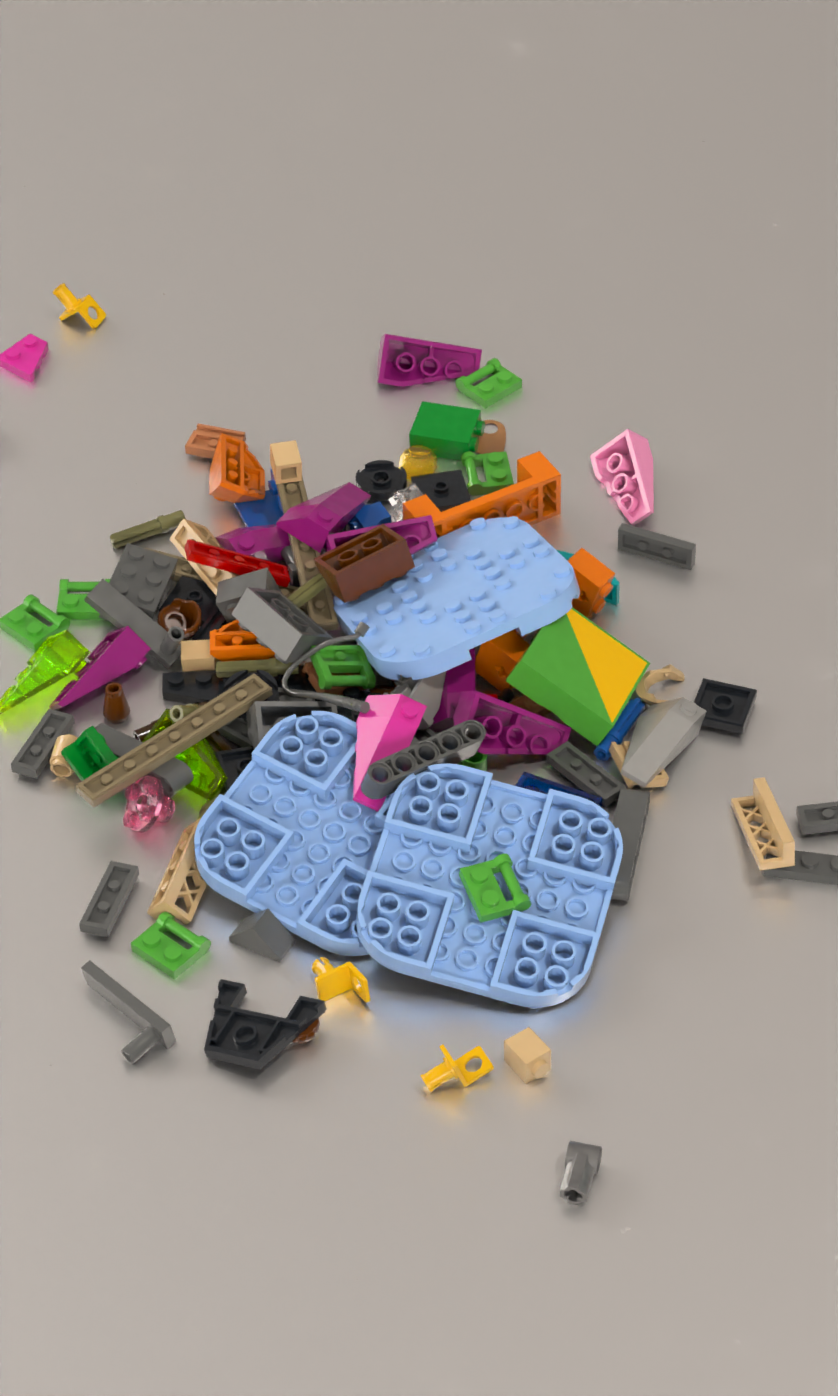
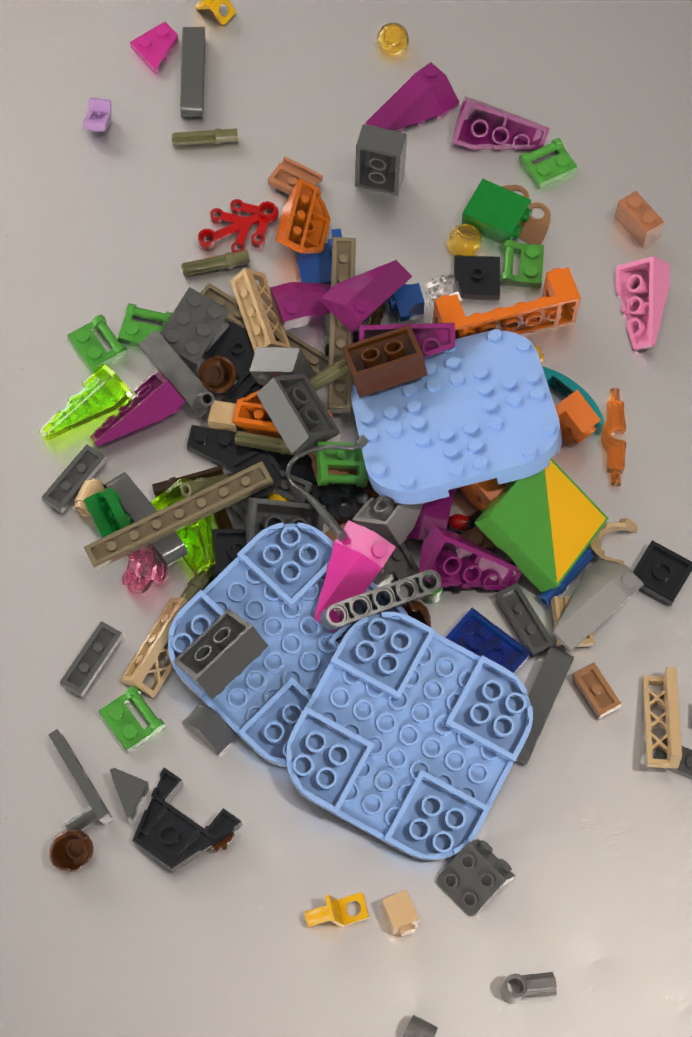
camera: 10 degrees right, 20 degrees up
reddish brown cone [103,682,130,724] -> none
red tile [184,539,290,587] -> none
tan brick [270,440,302,484] -> none
yellow bracket [312,957,371,1003] -> none
black plate [355,460,407,503] -> none
bright green plate [459,854,531,923] -> none
dark grey plate [618,523,696,570] -> none
none -> reddish brown hair [49,829,94,872]
none -> dark grey slope [110,768,150,824]
none -> olive axle [171,128,238,145]
none -> dark grey slope [173,608,268,700]
none -> dark grey beam [180,27,205,117]
none -> red plant [198,199,279,253]
none -> dark grey brick [355,124,407,196]
none -> magenta wedge [365,62,460,131]
none -> clear yellow hair [376,23,409,55]
none -> dark grey bracket [437,839,515,916]
none -> flat silver piece [500,972,557,1004]
none -> medium nougat plate [572,662,621,719]
none -> clear orange piece [601,388,626,487]
none -> nougat brick [615,191,664,248]

